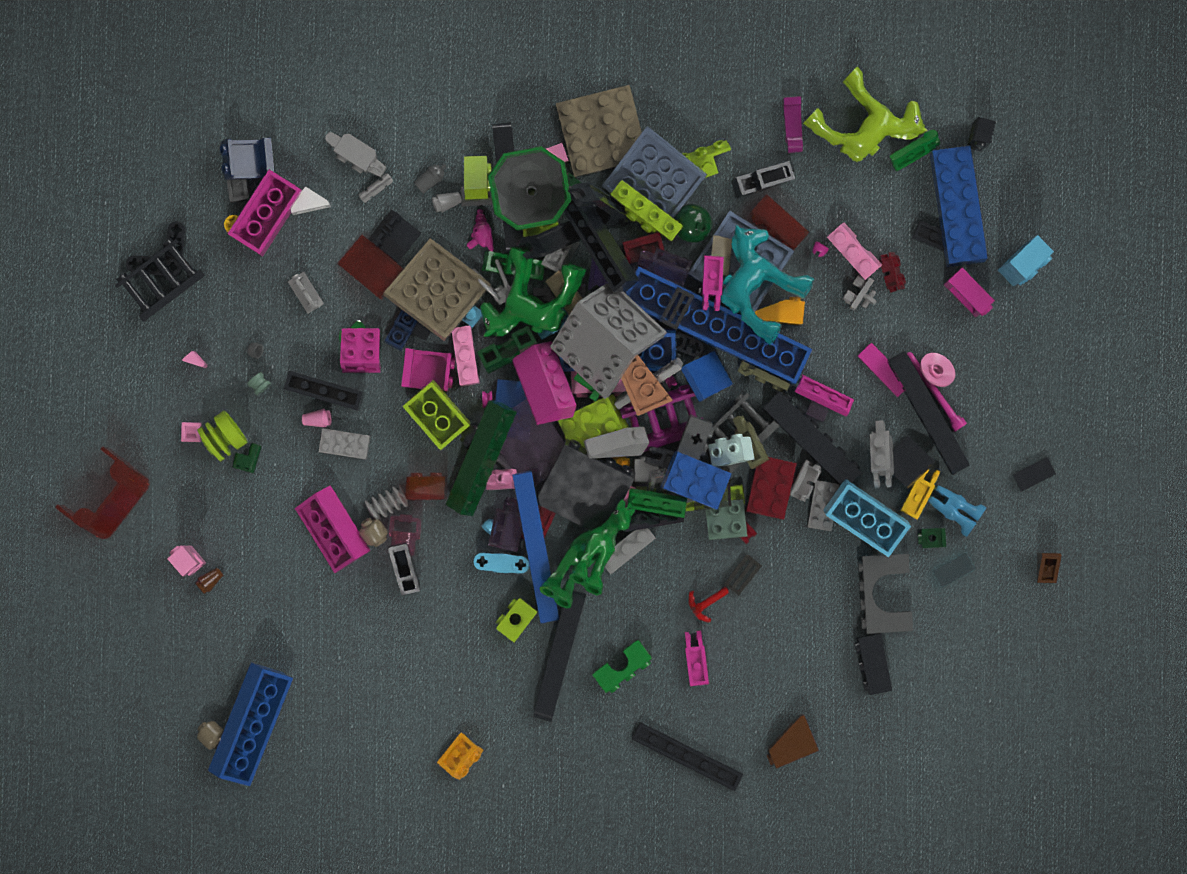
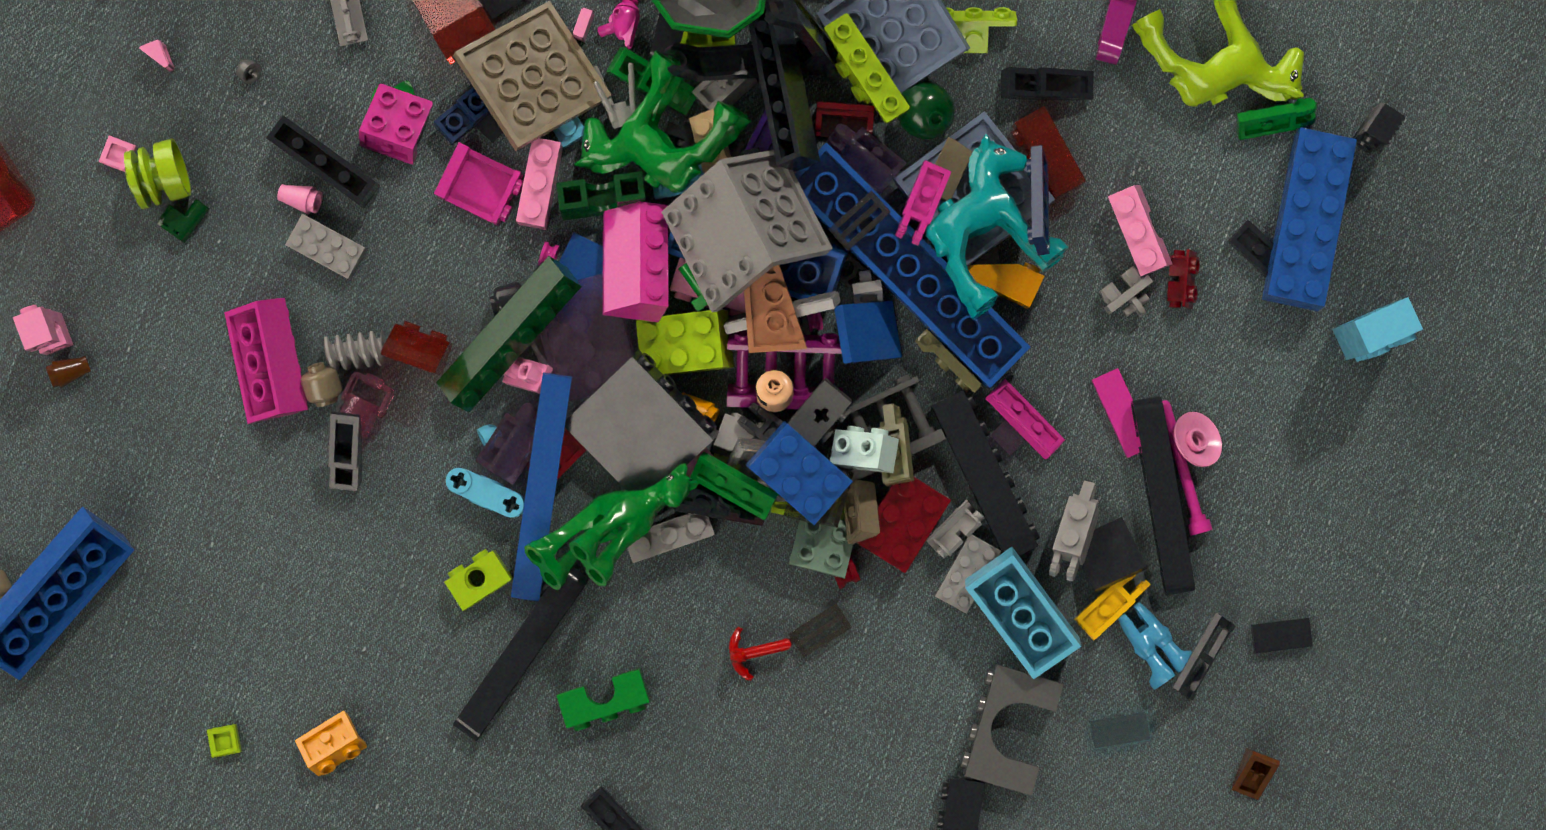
camera: 20 degrees right, 0 degrees up
sand green wheel [247,372,271,396] -> none
lime brick [403,380,471,450] -> none
light grey slope [584,427,649,459] -> none
dark pink hinge [685,630,709,686] -> none
dark pink hinge [812,241,829,257] -> none
dark green brick [917,528,946,548] -> none
dark pink window [943,268,995,317] -> none
none -> lime tile [207,724,242,758]
none -> bright pink tile [573,8,594,42]
none -> light nougat head [755,370,794,412]
none -> dark tan slope [842,480,880,544]
none -> light grey tile [852,270,883,304]
none -> dark blue plate [1026,145,1050,256]
none -> black window [1173,613,1236,700]

